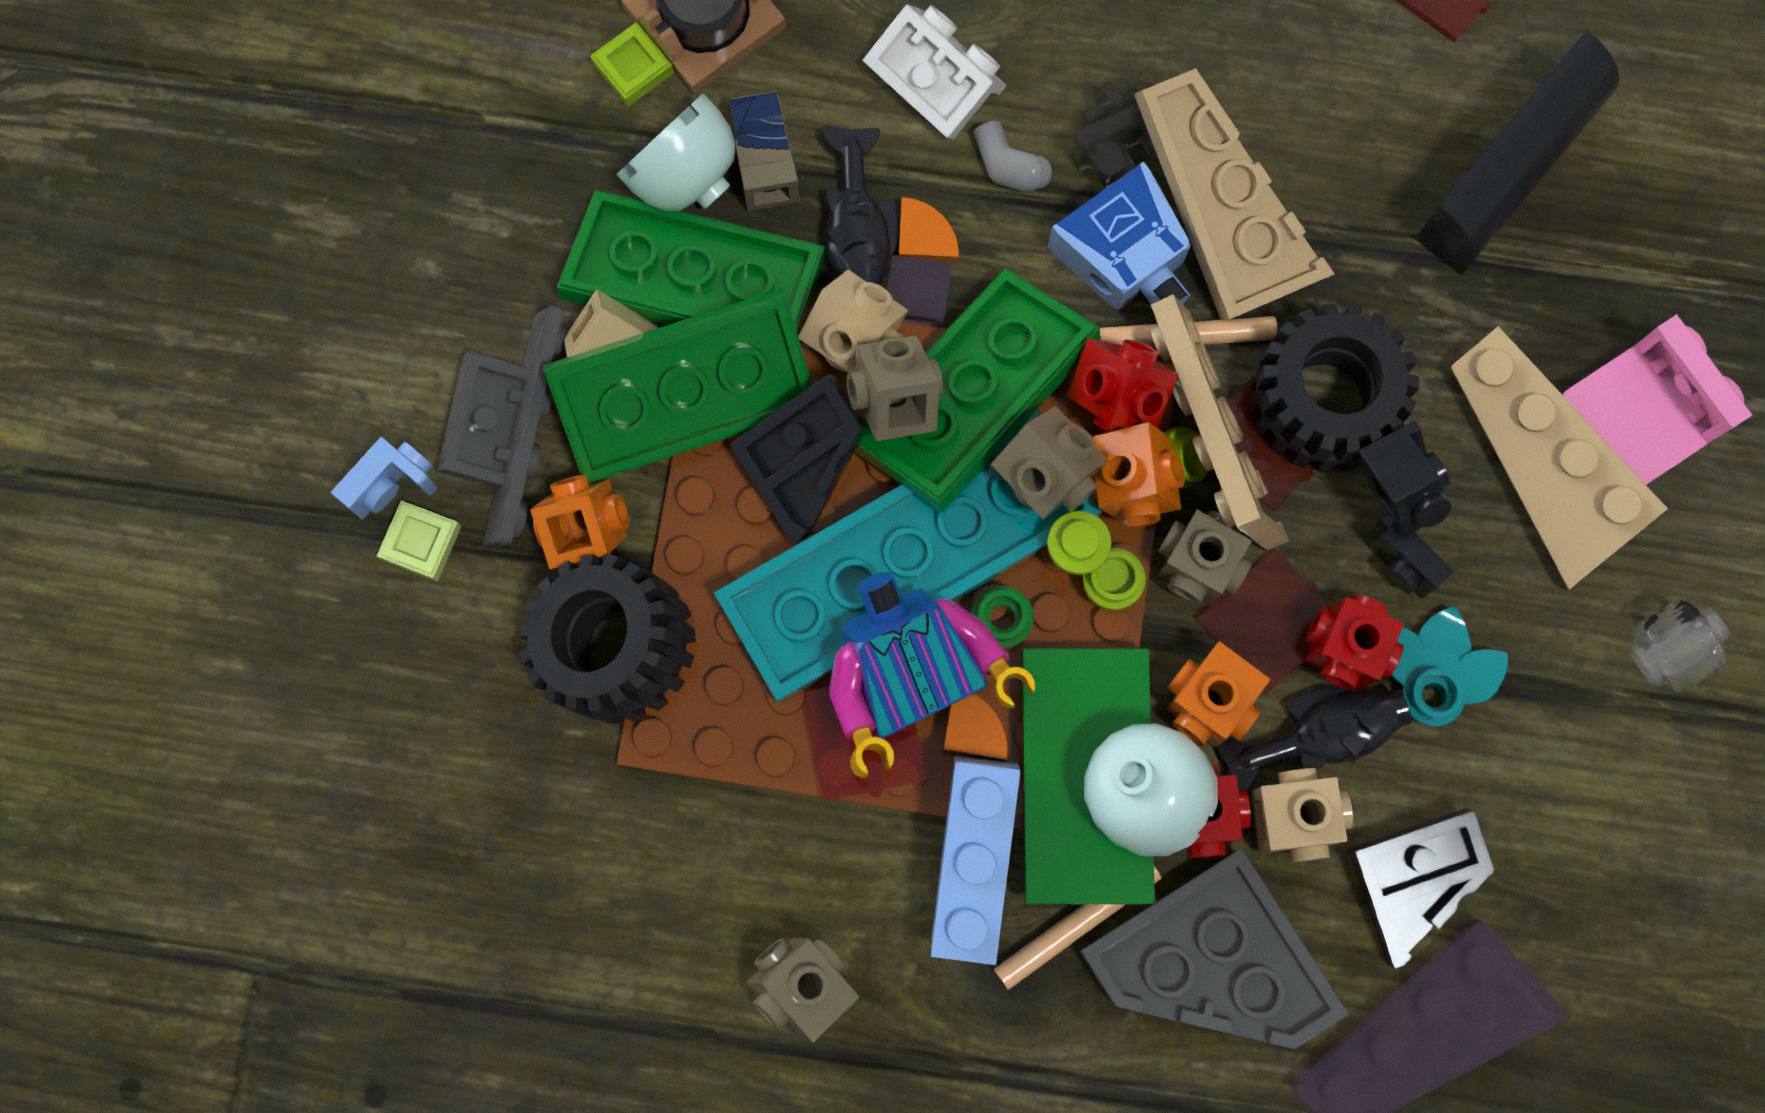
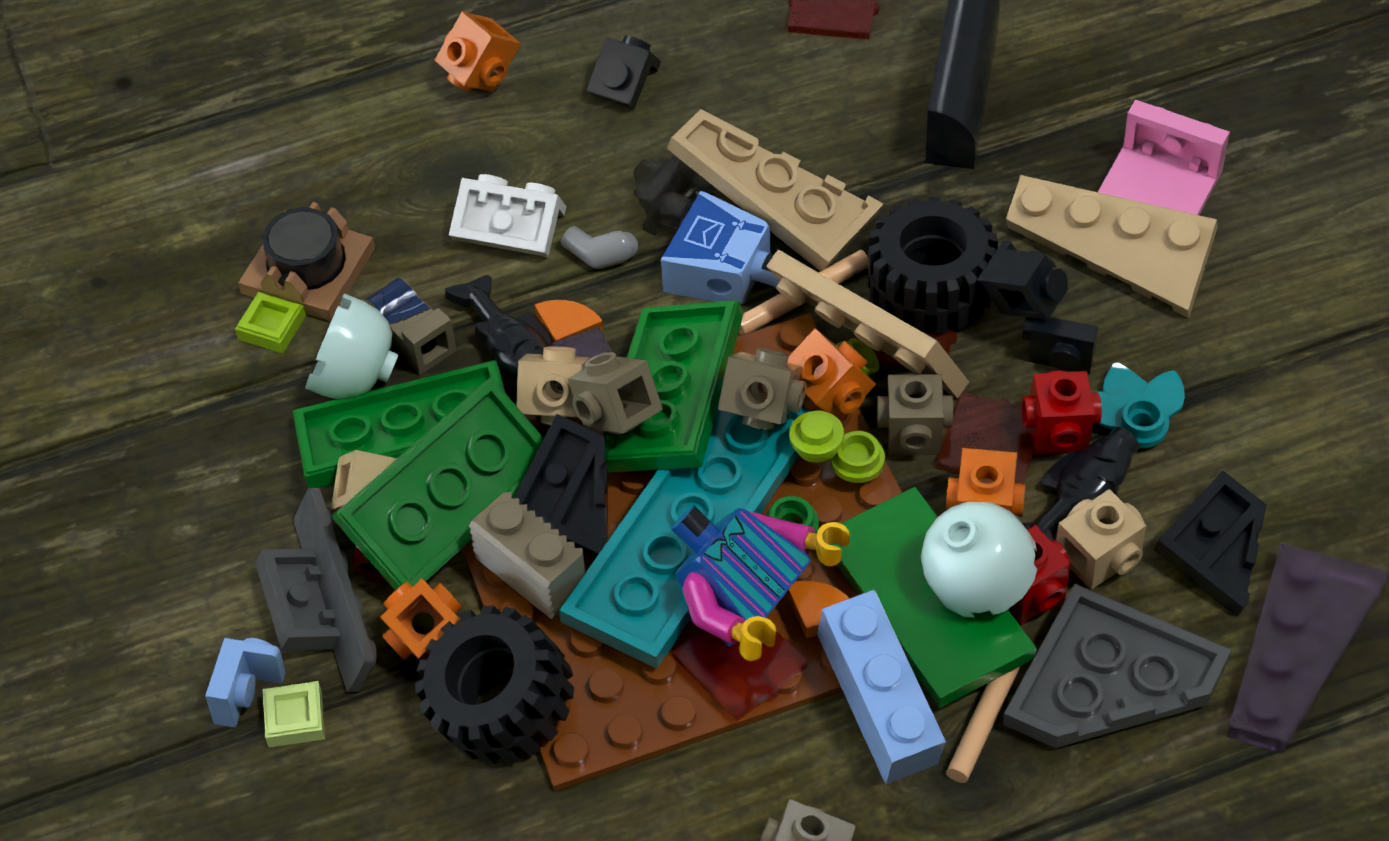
camera: 25 degrees left, 25 degrees down
red brick [1067,339,1179,432] -> none
clear head [1628,600,1731,693] -> none
none -> dark tan brick [469,492,586,619]

